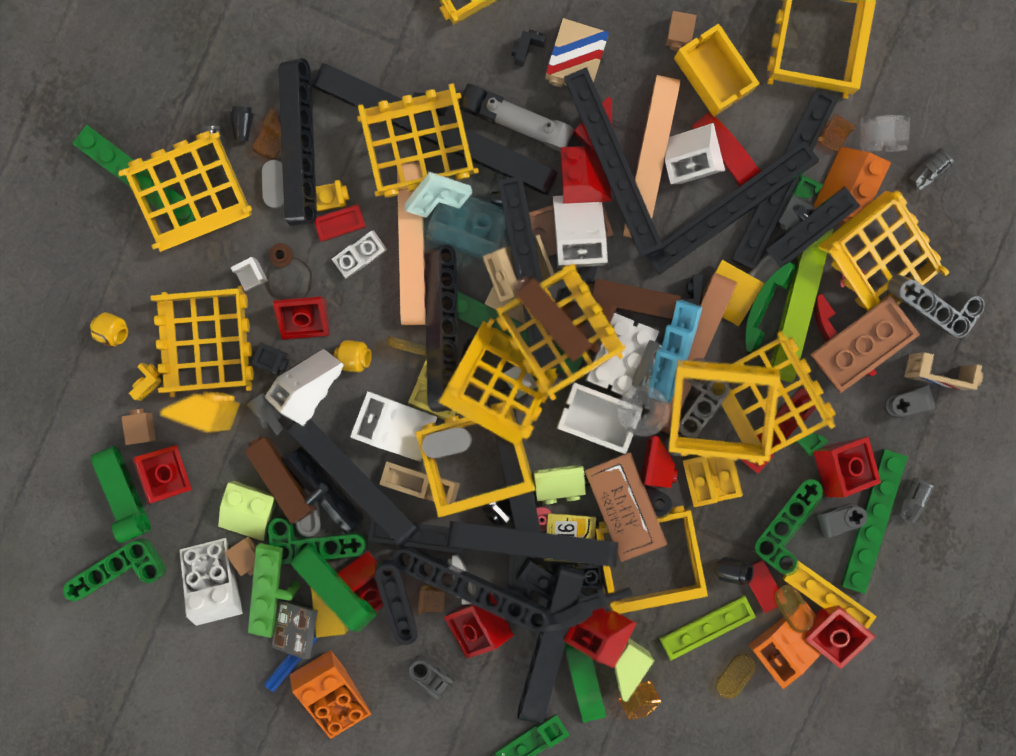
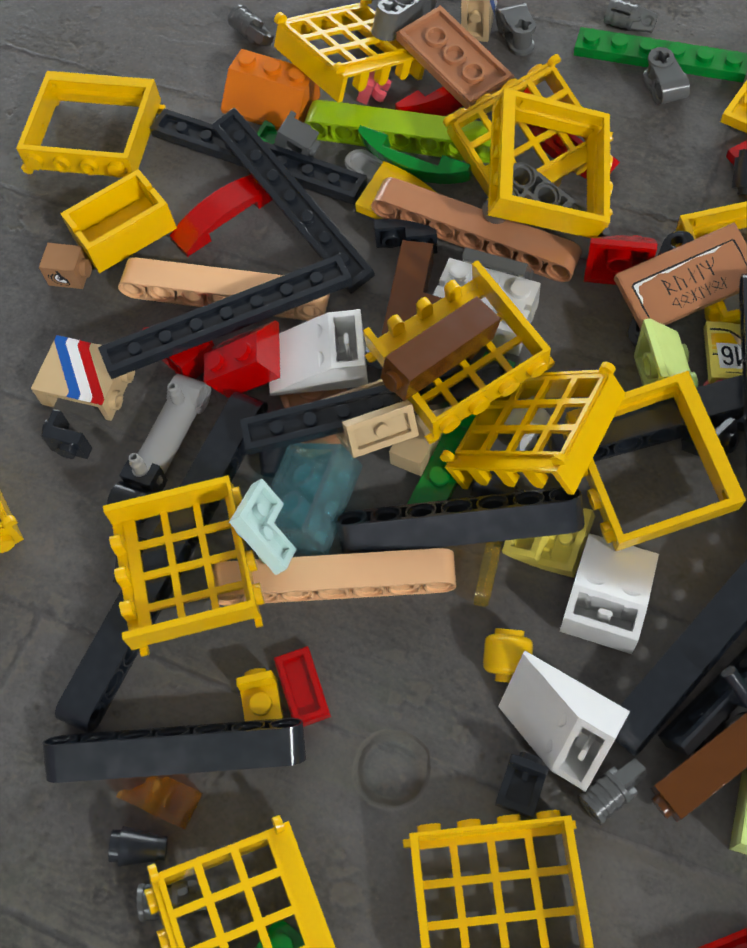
camera: 85 degrees left, 25 degrees down
yellow slope [161,392,240,432] -> none
white panel [231,257,268,292] -> none
light grey tile [262,160,284,209] -> none
reddish brown plate [269,243,293,267] -> none
red slope [273,296,329,340] -> none
white slope [332,231,387,279] -> none
tan slope [379,462,460,504] -> none
light grey tile [422,428,472,458] -> none
white piece [556,383,643,454] -> none
clear brick [617,386,669,436] -> none
medium azure slope [647,300,702,404] -> none
white slope [665,123,725,184] -> none
yellow slope [683,456,743,507] -> none
green beam [755,479,824,576] -> none
black plate [765,186,860,267] -> none
red slope [813,436,881,498] -> none
clear orange panel [818,114,856,152] -> none
clear brick [860,115,910,153] -> none

